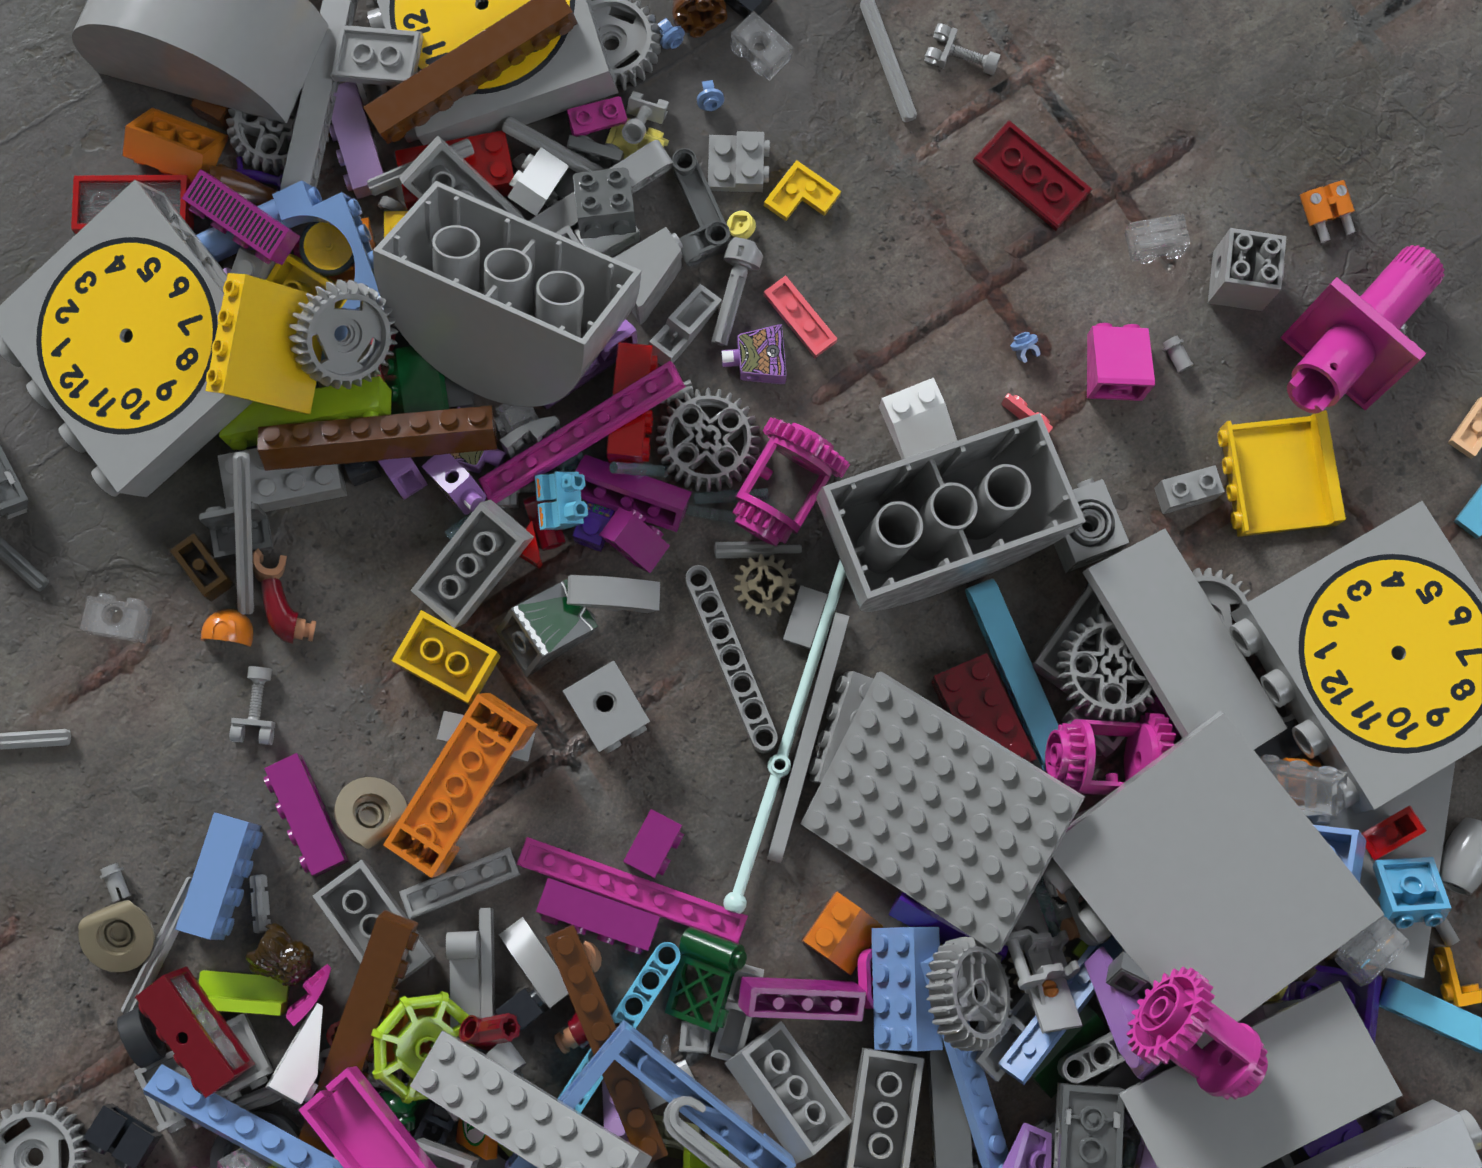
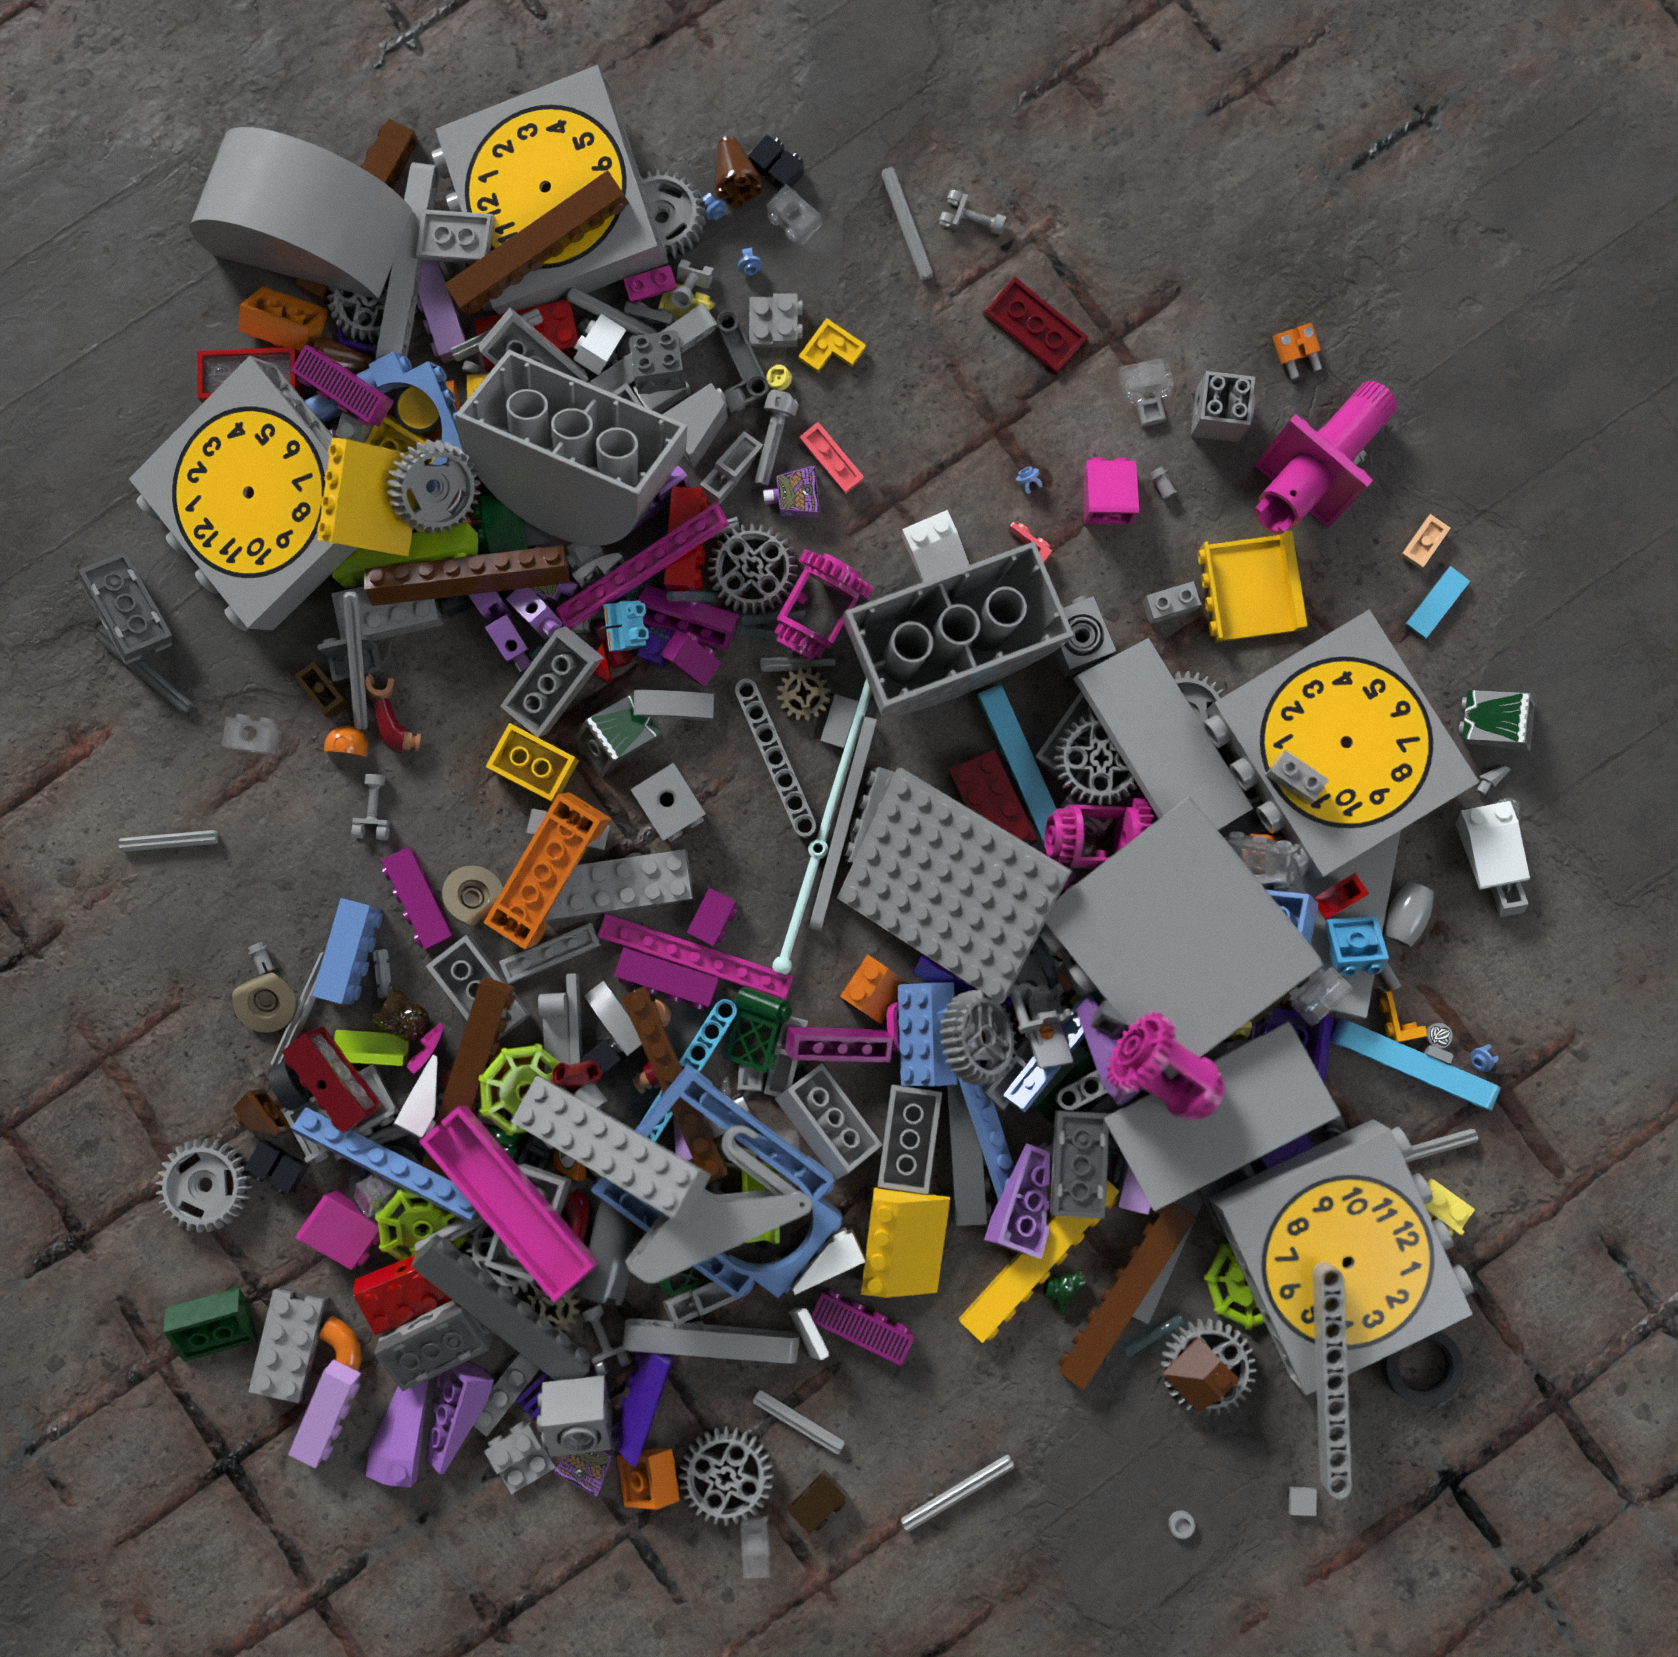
camera: 10 degrees right, 5 degrees up
none -> reddish brown slope [233,1089,292,1135]
none -> medium lavender torso [485,614,531,672]
none -> light grey brick [545,849,694,922]
none -> light grey tile [1136,397,1166,427]
none -> light grey brick [1265,750,1329,804]

